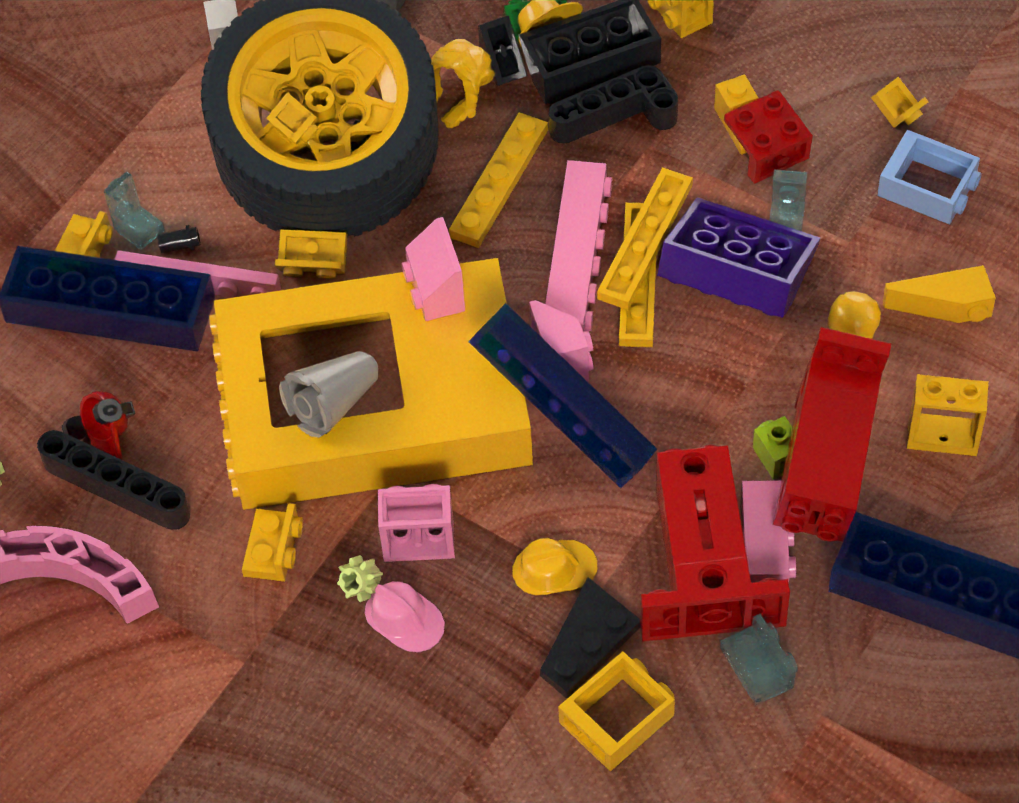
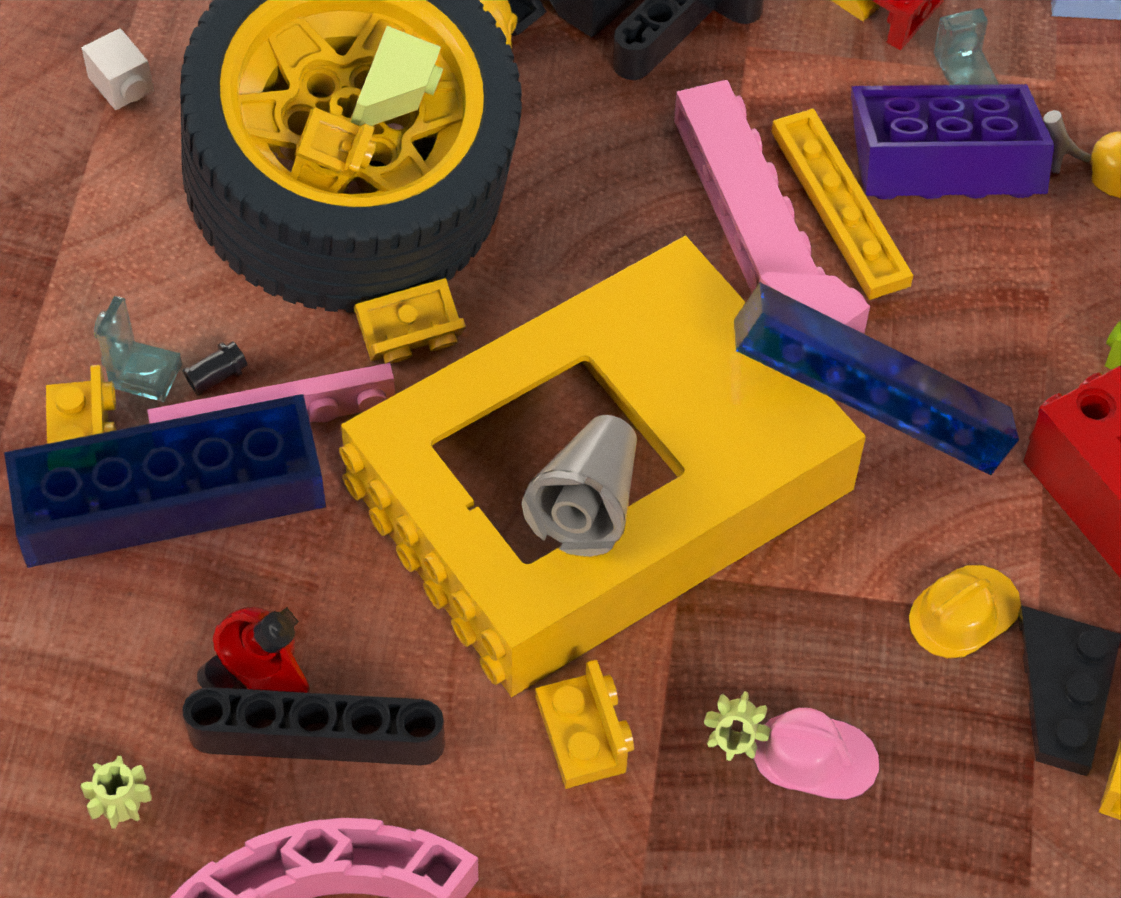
camera: 30 degrees left, 0 degrees up
bright pink piece [378,484,455,562] -> none
bright pink slope [402,217,465,321] -> none
yellow plate [449,112,548,248] -> none
yellow plate [597,167,693,310] -> none
none -> yellowish green slope [351,26,444,126]
none -> light grey bar [1044,110,1091,174]

